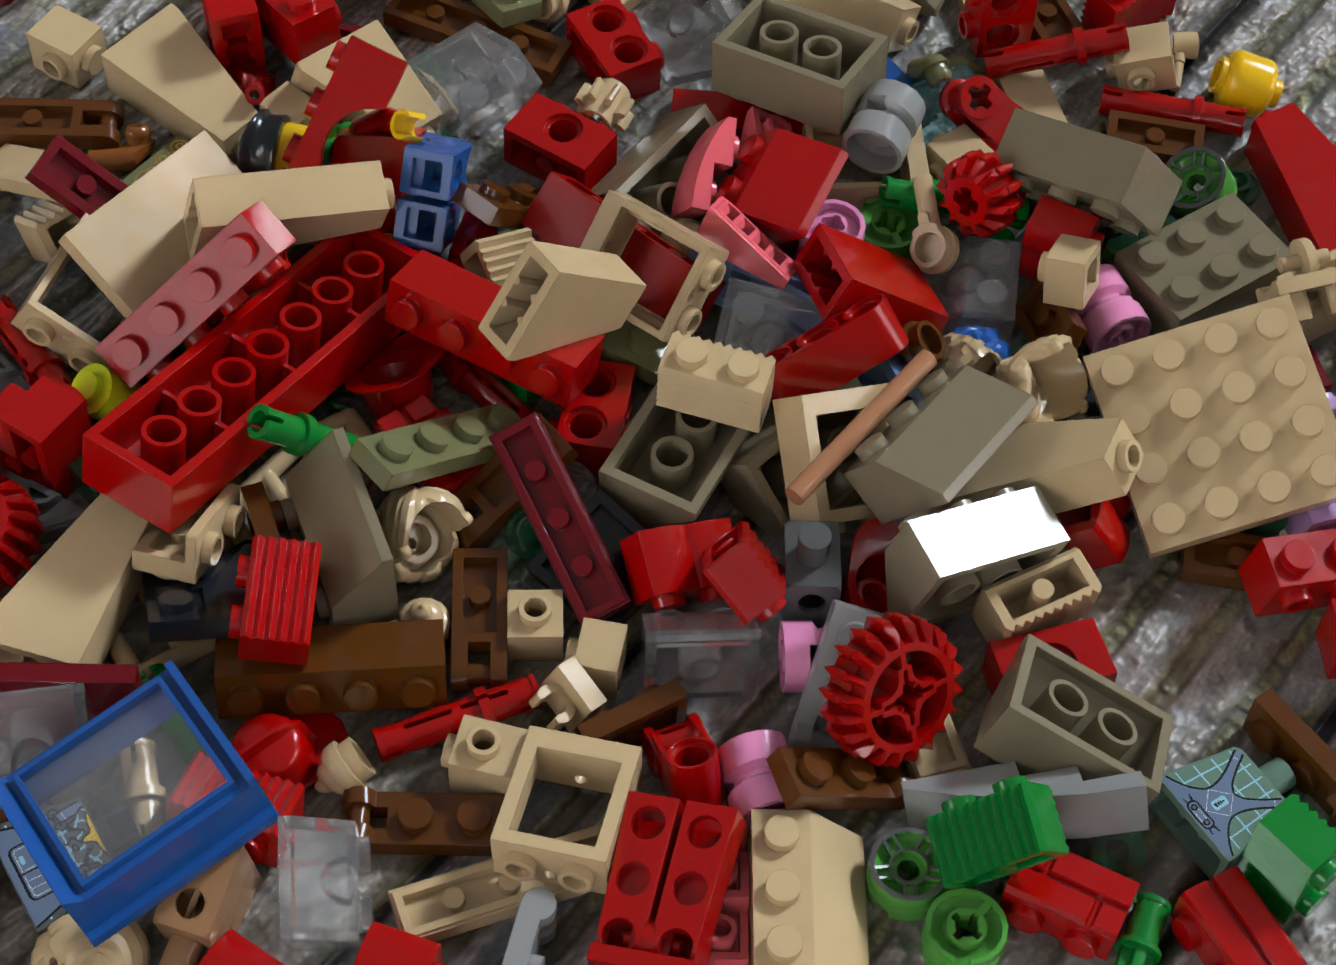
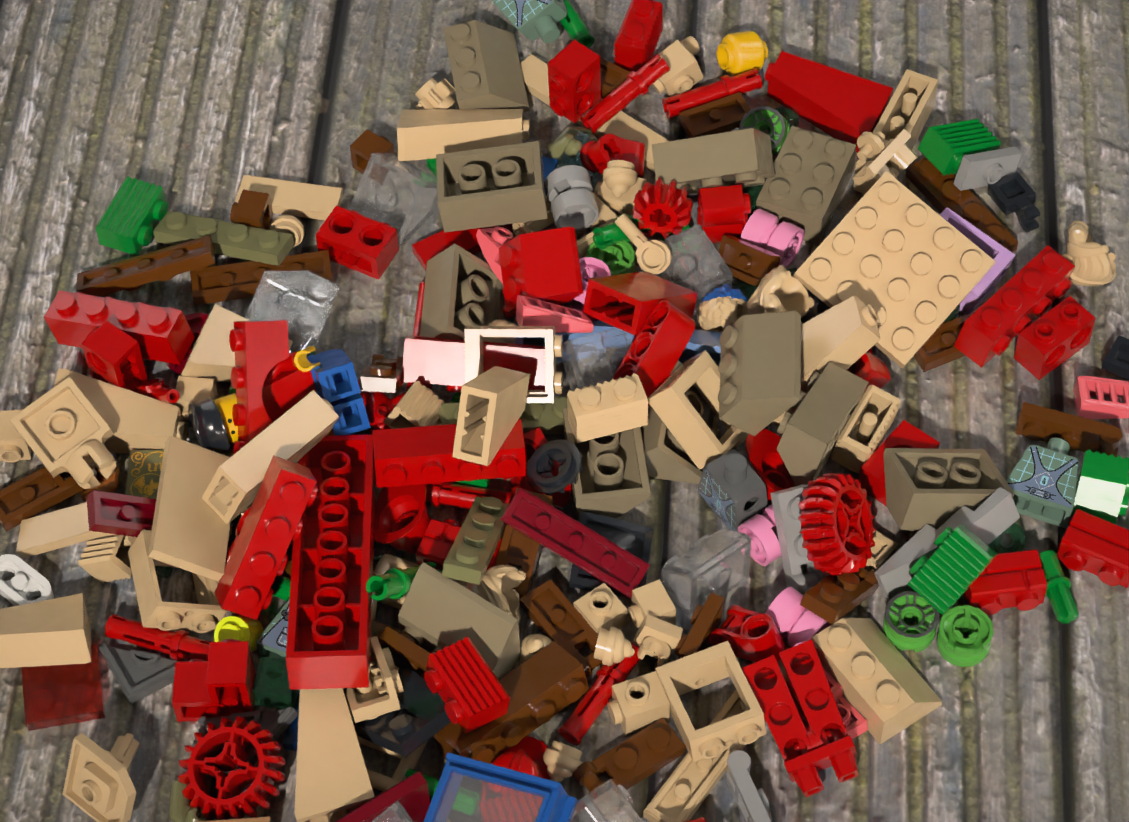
camera: 30 degrees left, 0 degrees up
red brick [503,92,618,189] -> none
clear green plate [504,507,543,559] -> none
tan gear [574,77,635,133] -> none
red brick [620,518,733,612] -> none
coral slope [671,117,739,219] -> none
red brick [702,521,787,625] -> none
nougat bar [785,349,937,505] -> none
reddish brown plate [899,320,945,364] -> none
tan plate [1037,234,1101,310] -> none
none -> tan plate [9,376,117,489]
none -> black gear [526,440,584,496]
none -> tan plate [594,627,635,666]
none -> tan plate [603,160,638,198]

